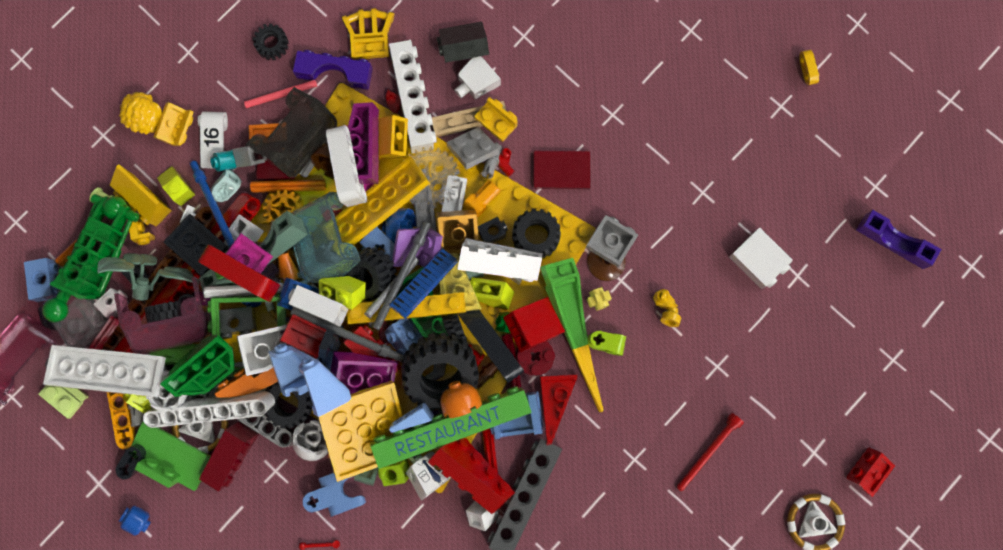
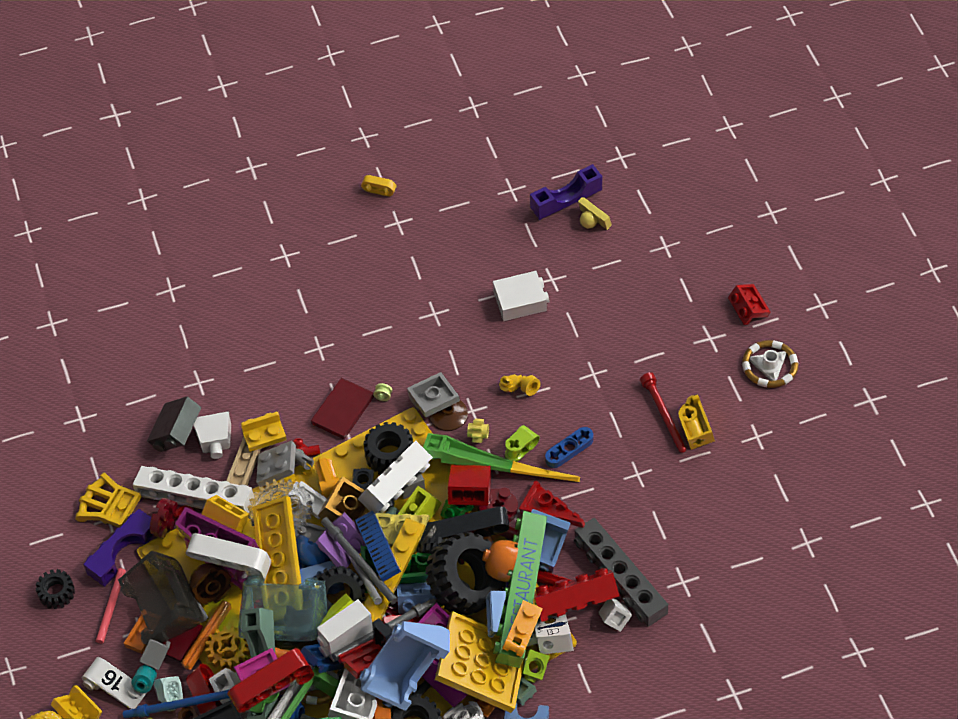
camera: 60 degrees left, 25 degrees down
none -> dark red plate [150,498,178,539]
none -> yellowish green bush [373,383,392,401]
none -> light orange plate [502,600,543,658]
none -> blue beam [545,427,594,468]
none -> light yellow tile [578,197,612,230]
none -> yellow piece [678,395,715,450]

